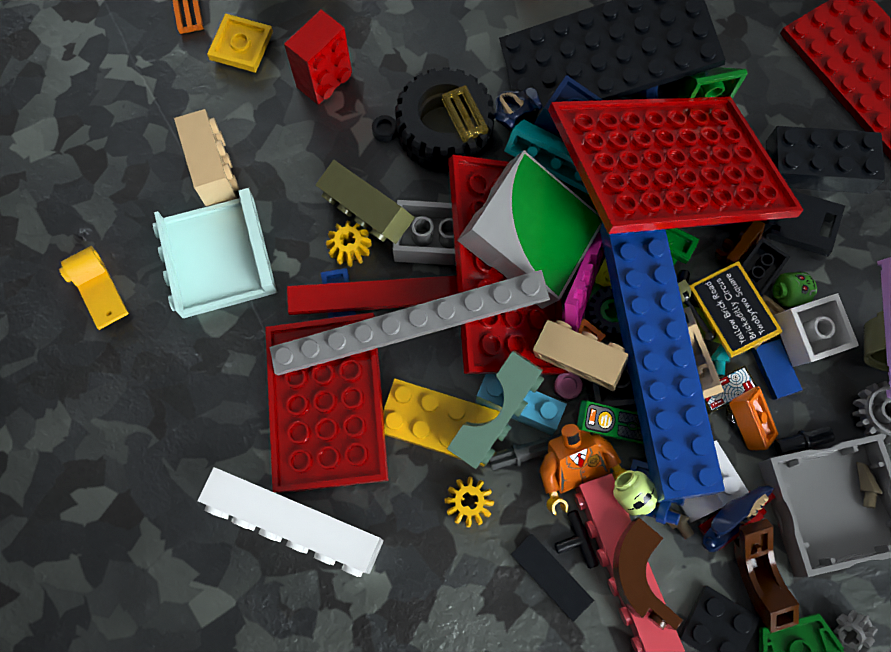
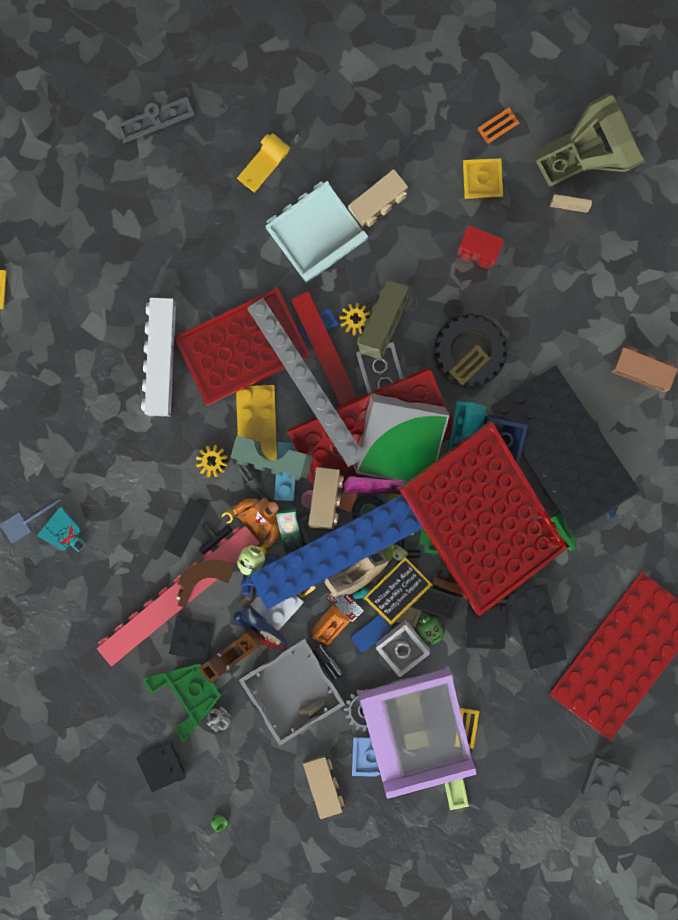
camera: 75 degrees right, 15 degrees up
dark blue animal [494,88,543,131] -> none

